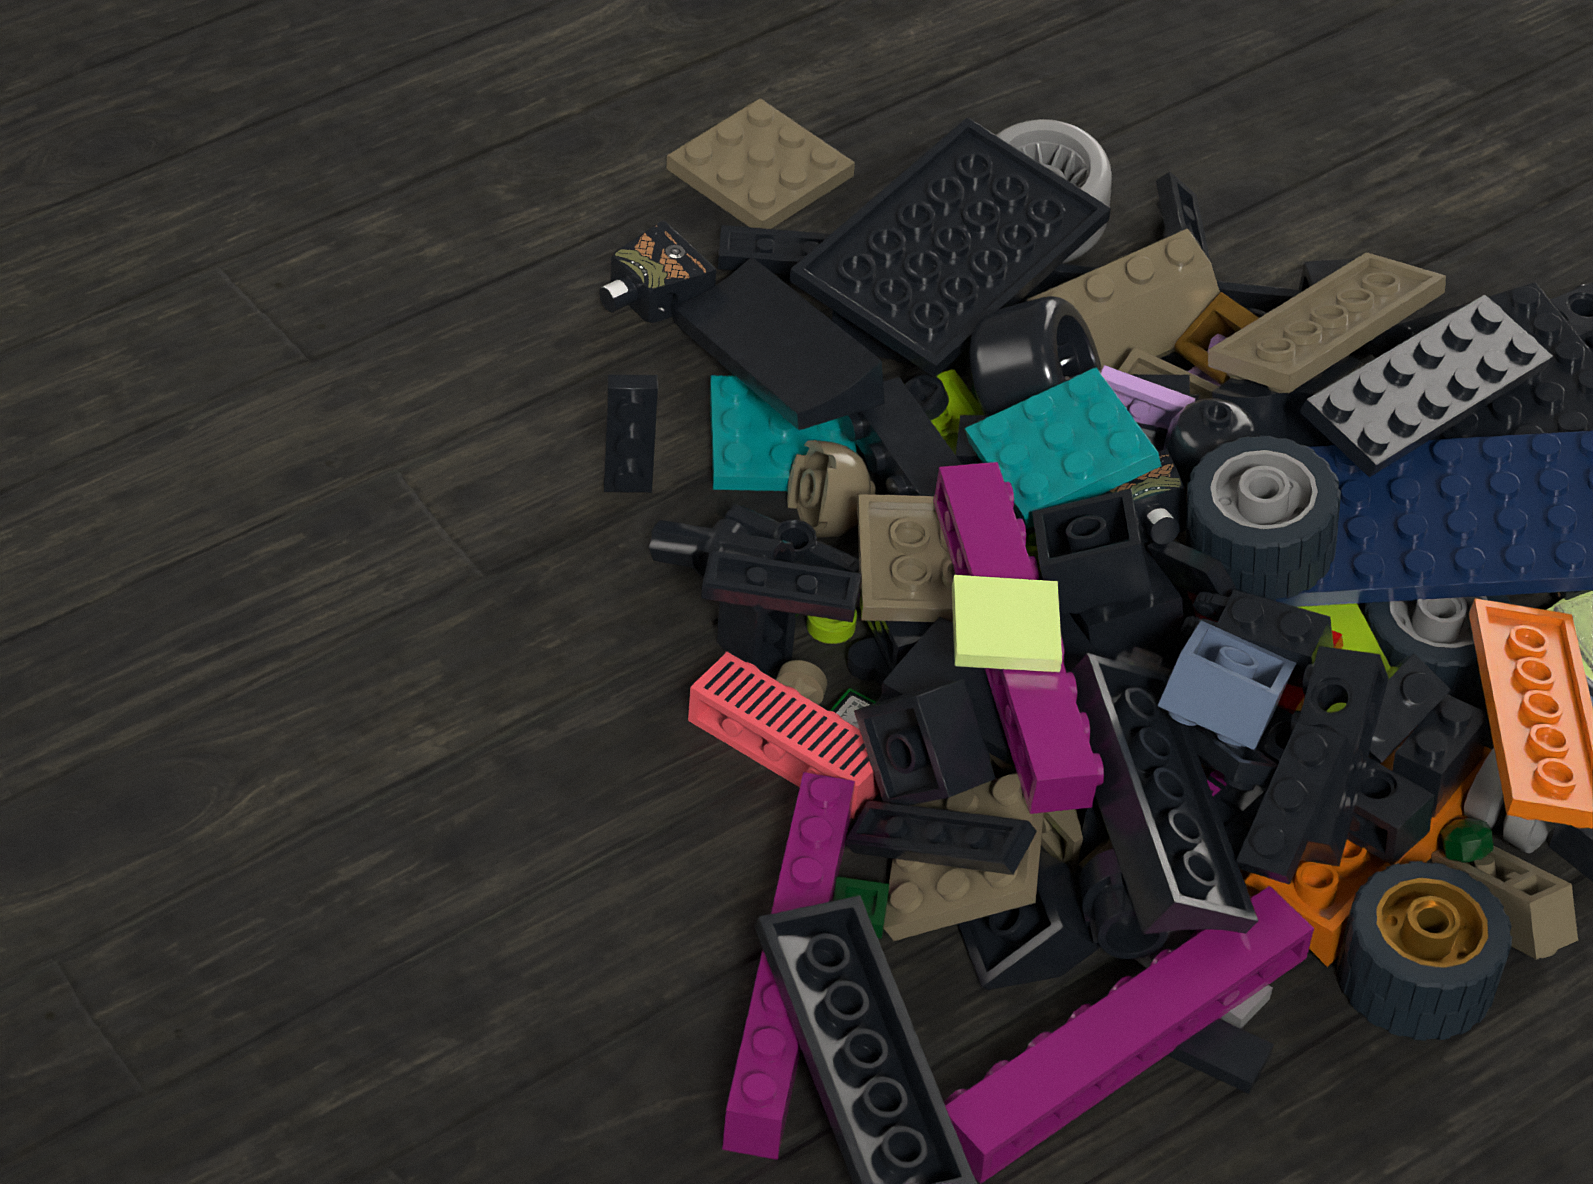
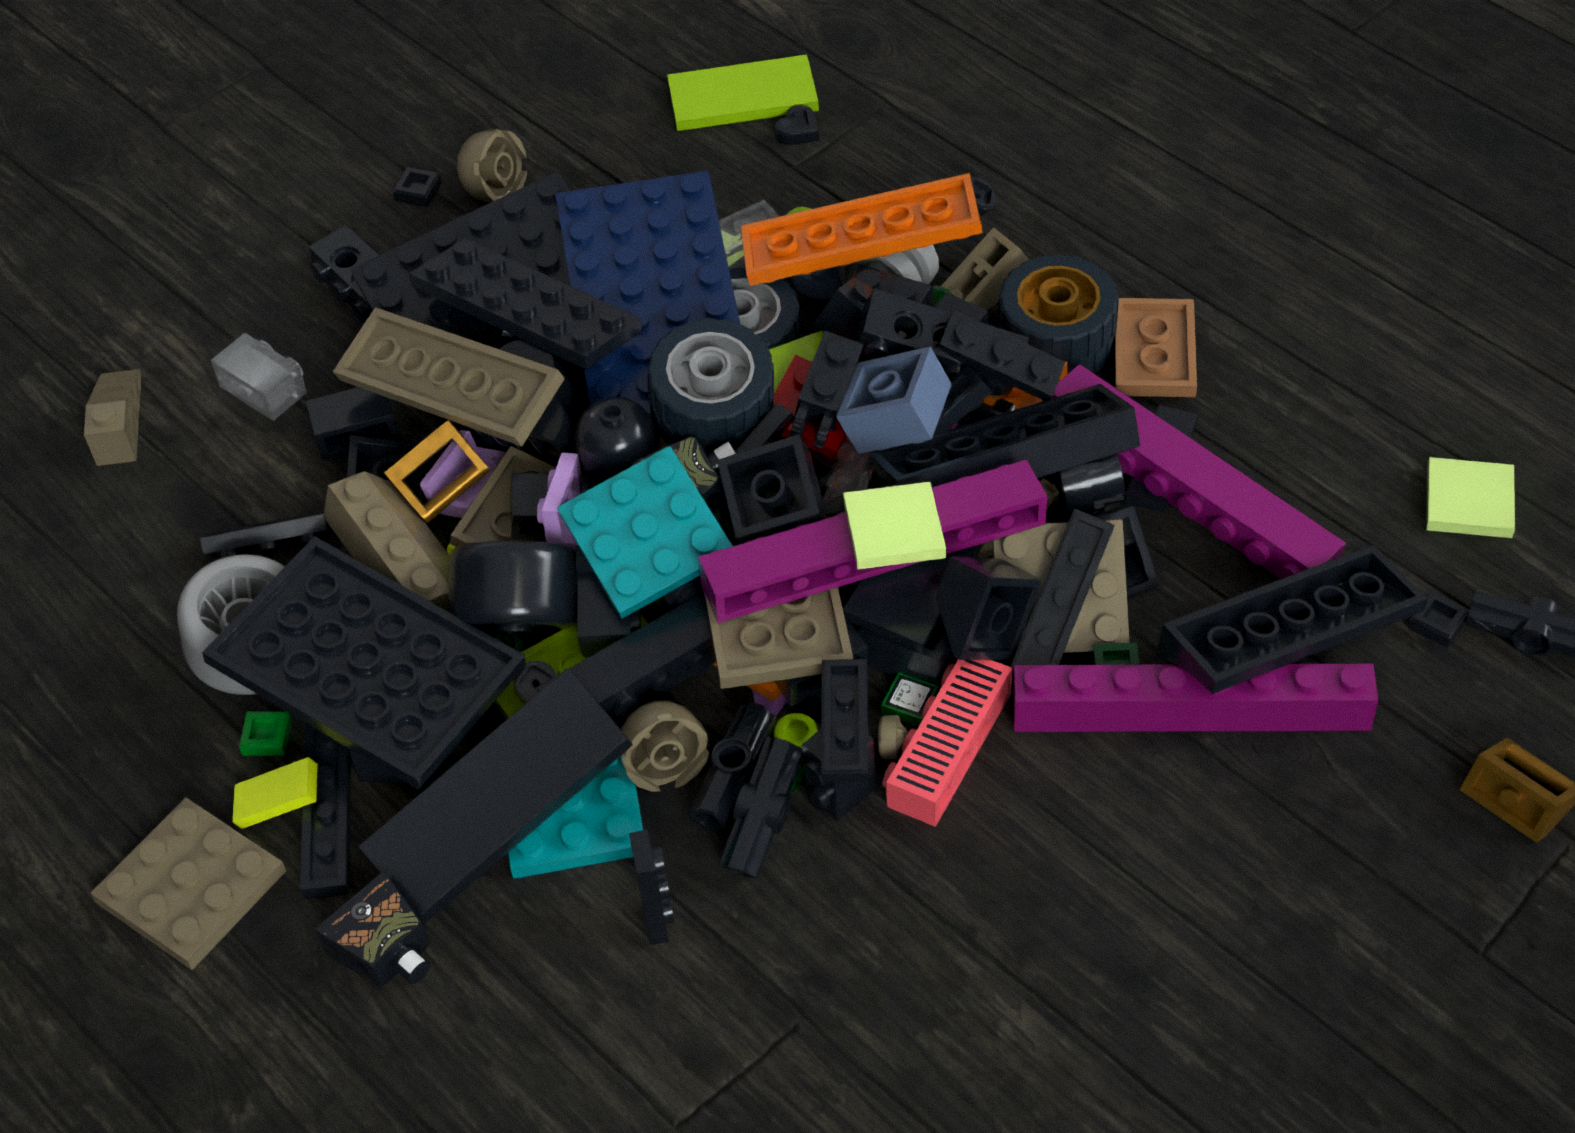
camera: 90 degrees left, 5 degrees up
none -> dark tan slope [84,369,141,466]
none -> clear brick [211,333,307,421]
none -> neon yellow tile [233,757,318,829]
none -> medium nougat plate [1115,298,1197,397]

